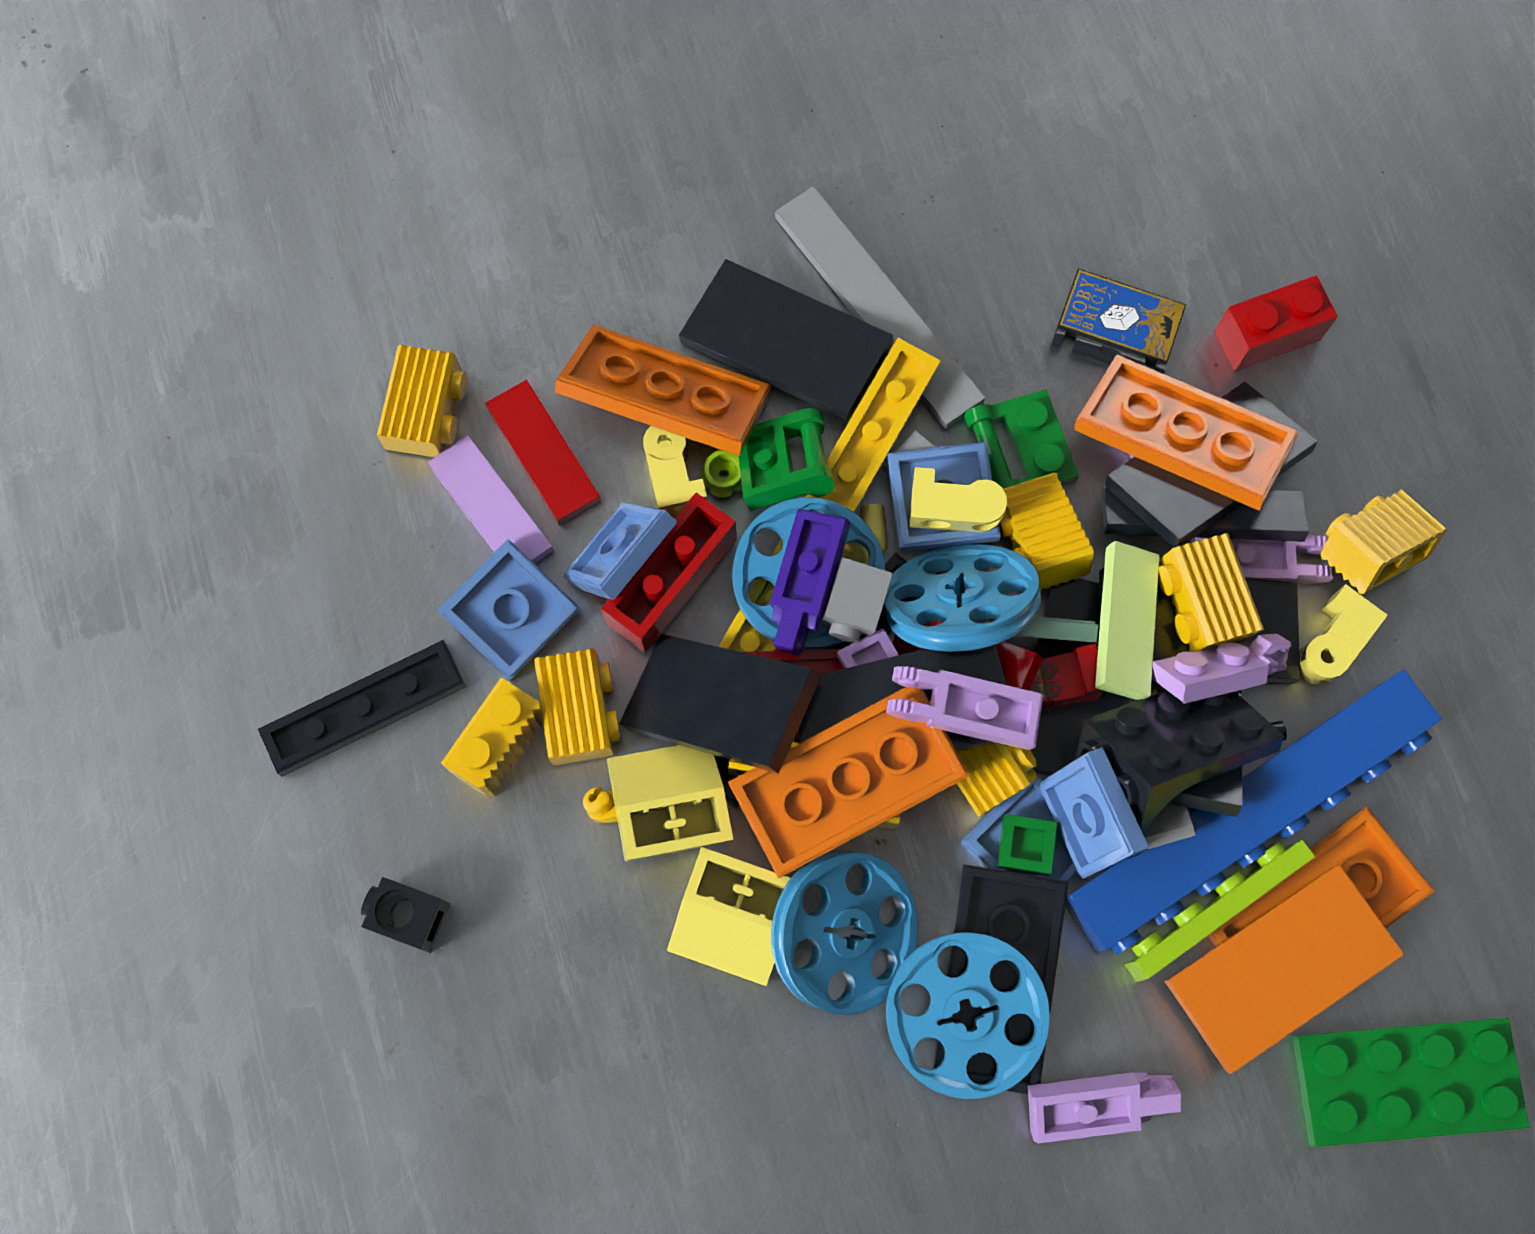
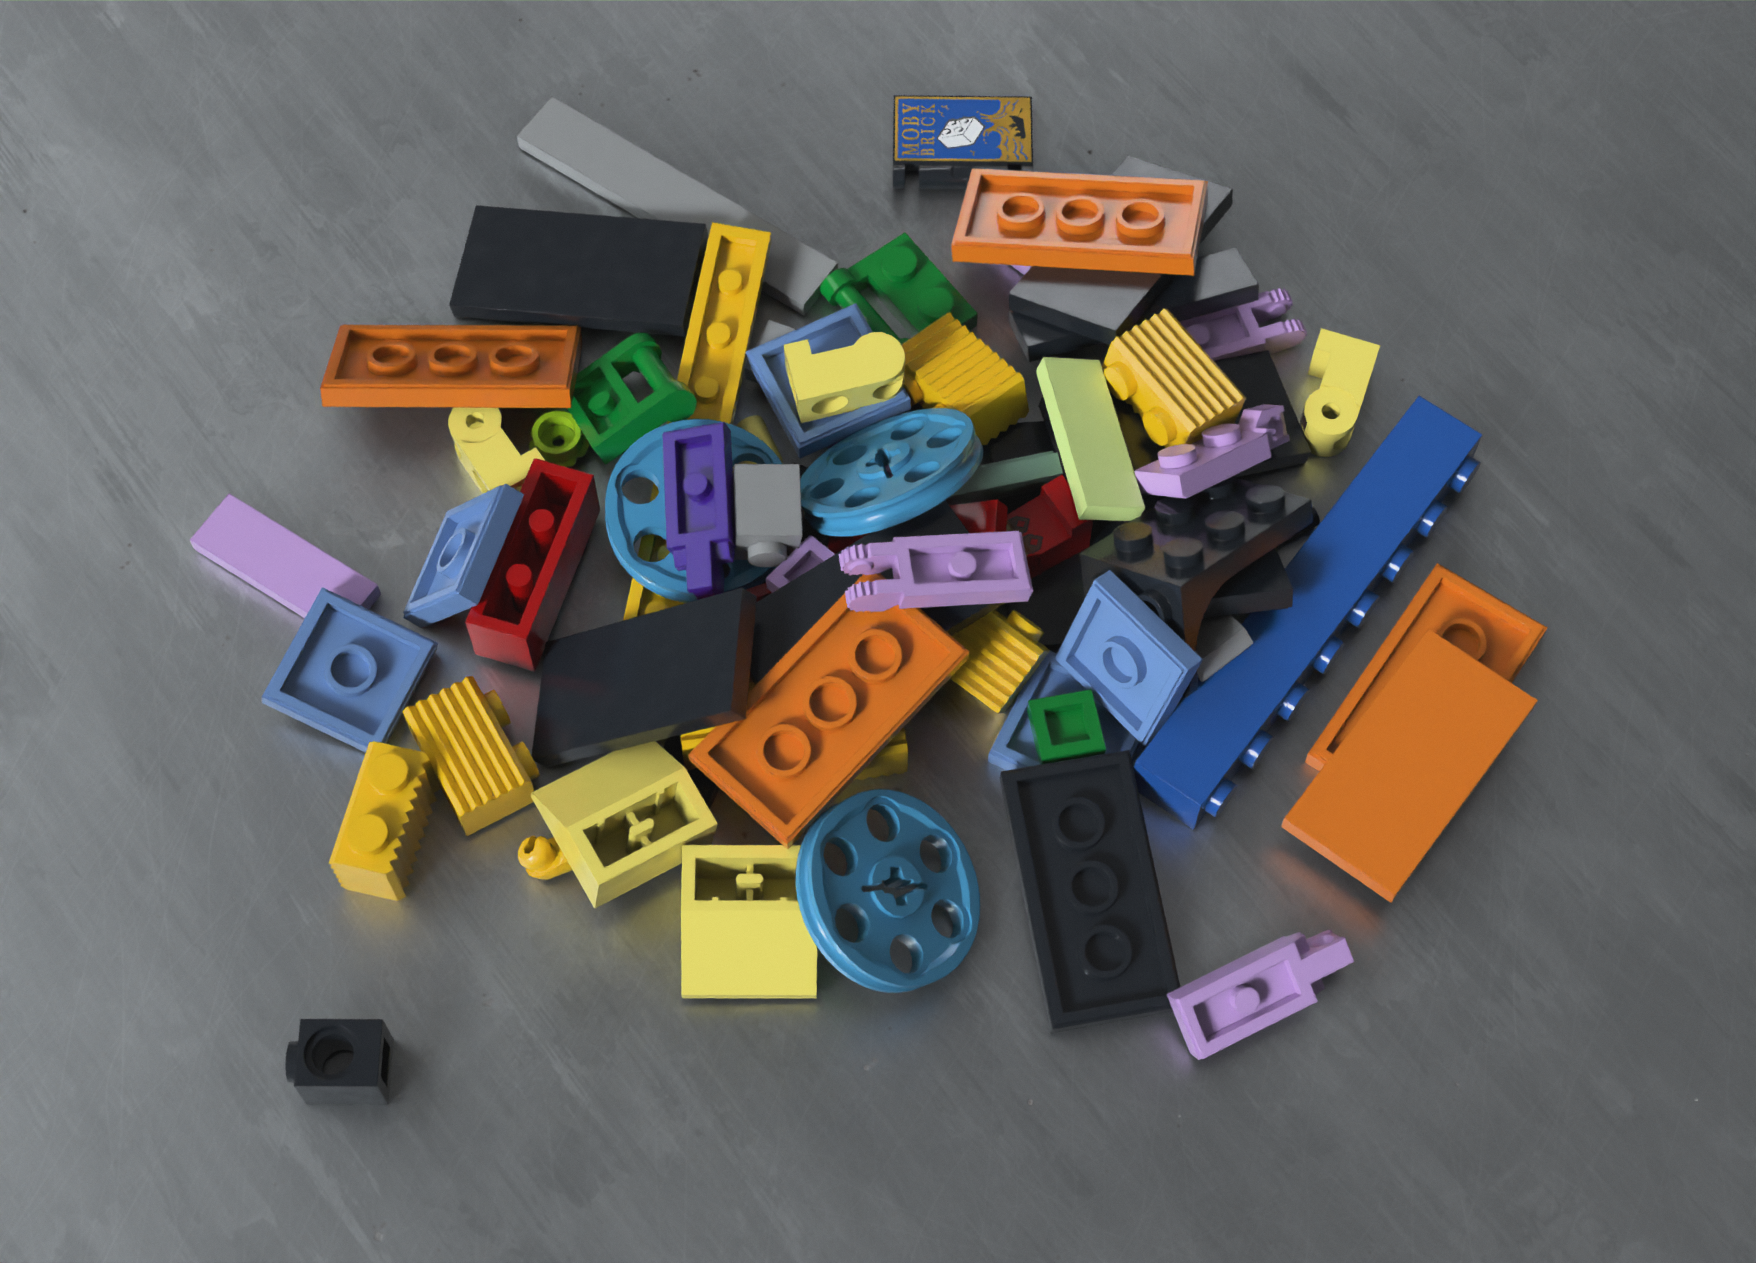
camera: 20 degrees left, 10 degrees down
black tile [258,640,467,777] -> none
yellow brick [377,344,467,457] -> none
red tile [485,379,601,526] -> none
dark azure wedge [886,932,1050,1099] -> none
lime plate [1124,840,1315,982] -> none
red brick [1214,275,1338,372] -> none
green plate [1292,1018,1530,1147] -> none
yellow brick [1320,489,1447,594] -> none

